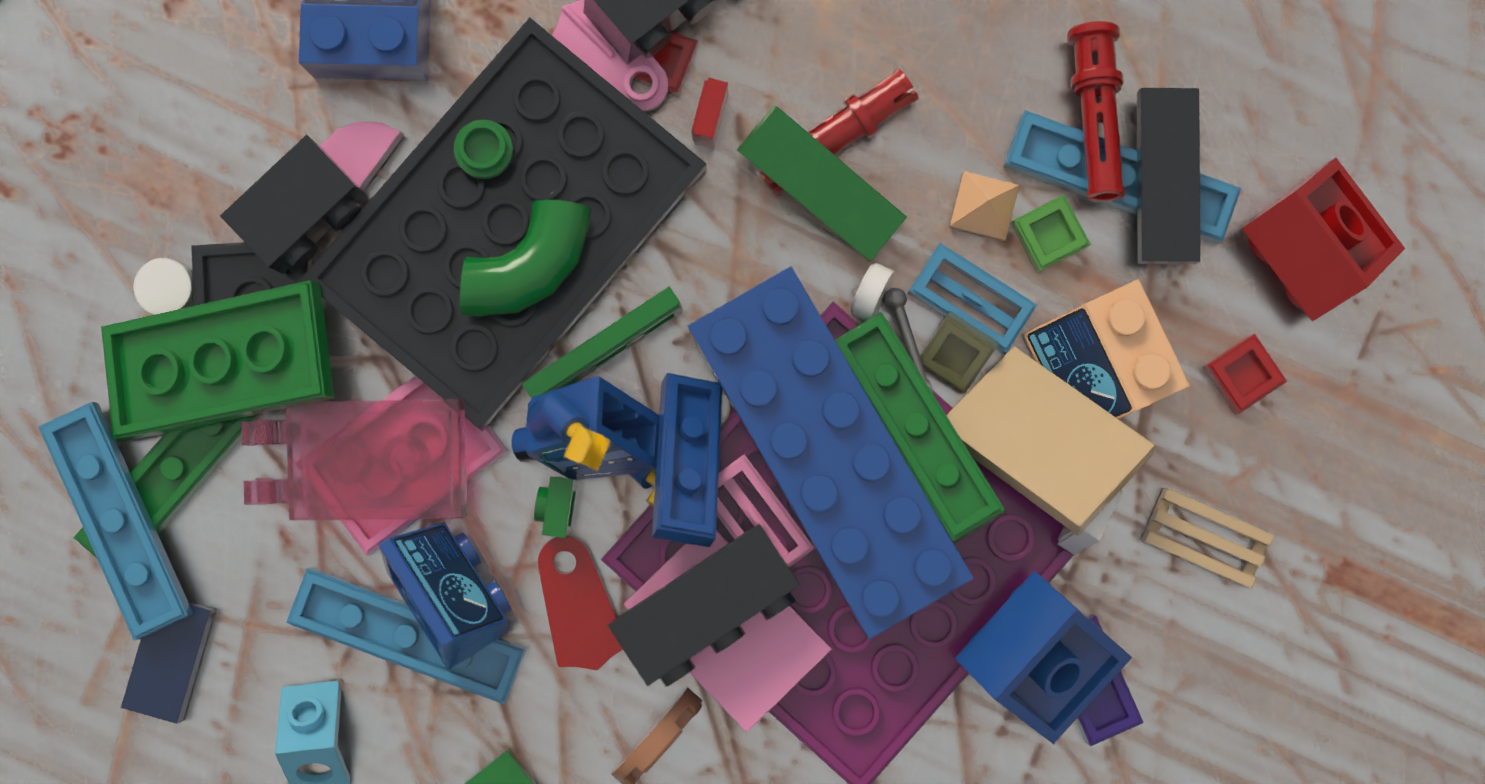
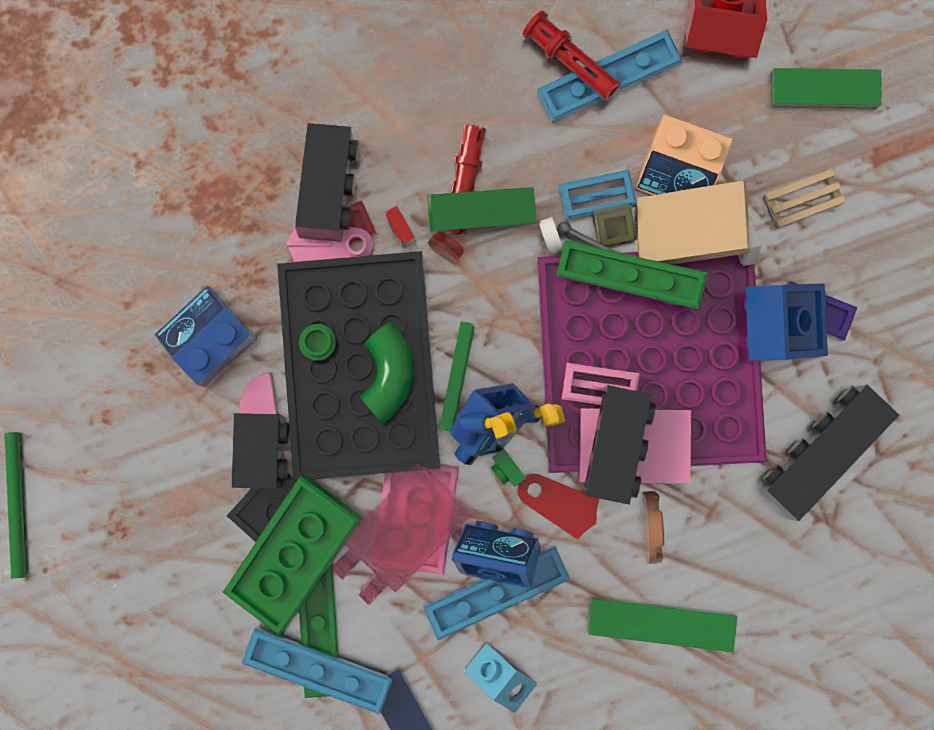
camera: 45 degrees left, 0 degrees up
white tile [133,258,194,315] -> none
blue tile [652,373,722,548] -> none
blue brick [688,266,974,639] -> none
light nougat slope [949,171,1019,241] -> none
bright green tile [1011,194,1091,273] -> none
black tile [1137,88,1200,264] -> none
red tile [1202,333,1287,414] -> none
none -> clear red tile [427,231,464,264]
none -> green tile [771,68,882,108]

